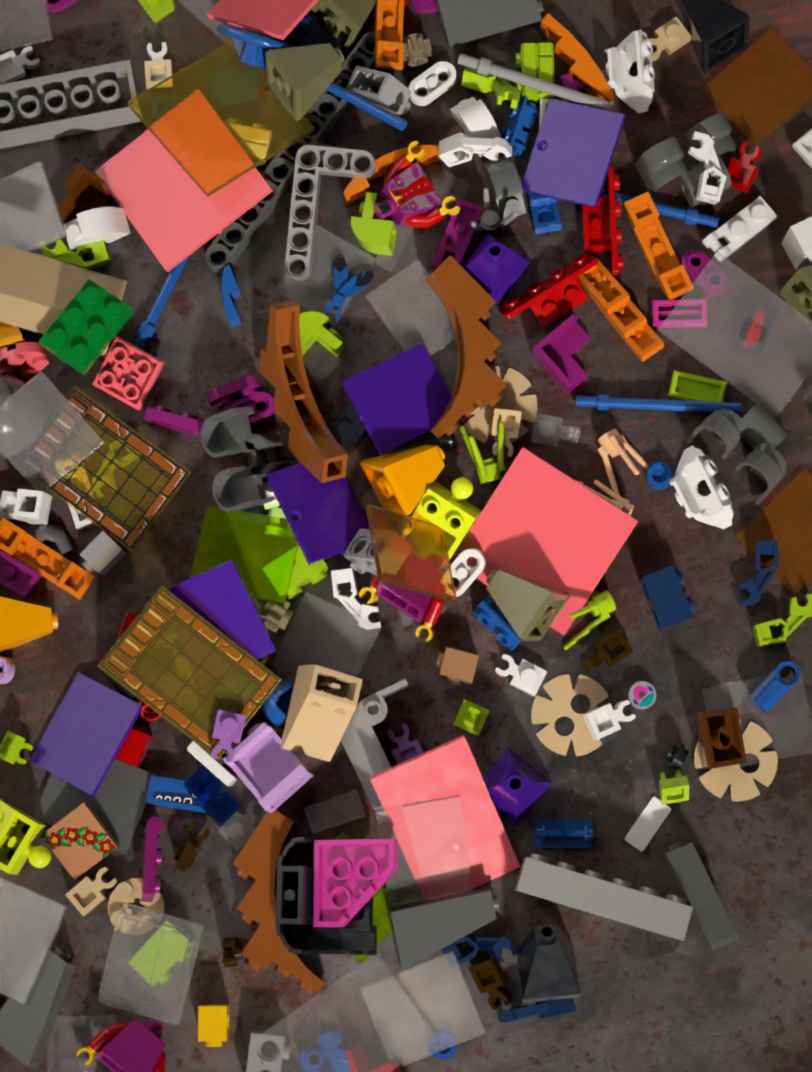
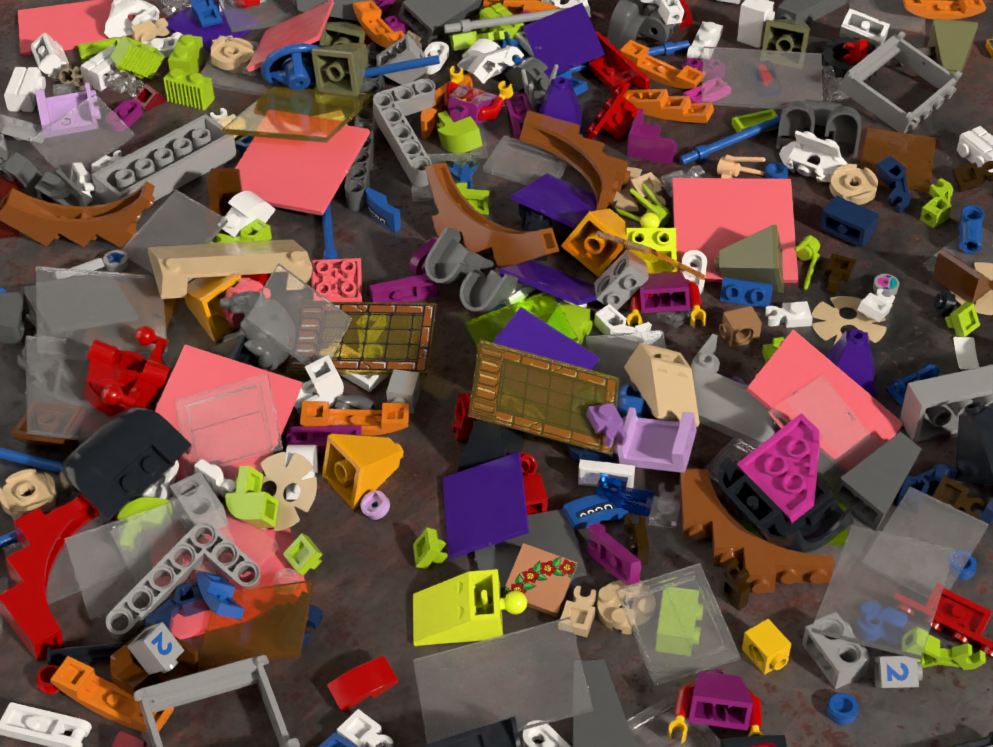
camera: 35 degrees left, 35 degrees down
green plate [39,279,134,375] -> none
none -> tan plate [829,164,878,205]

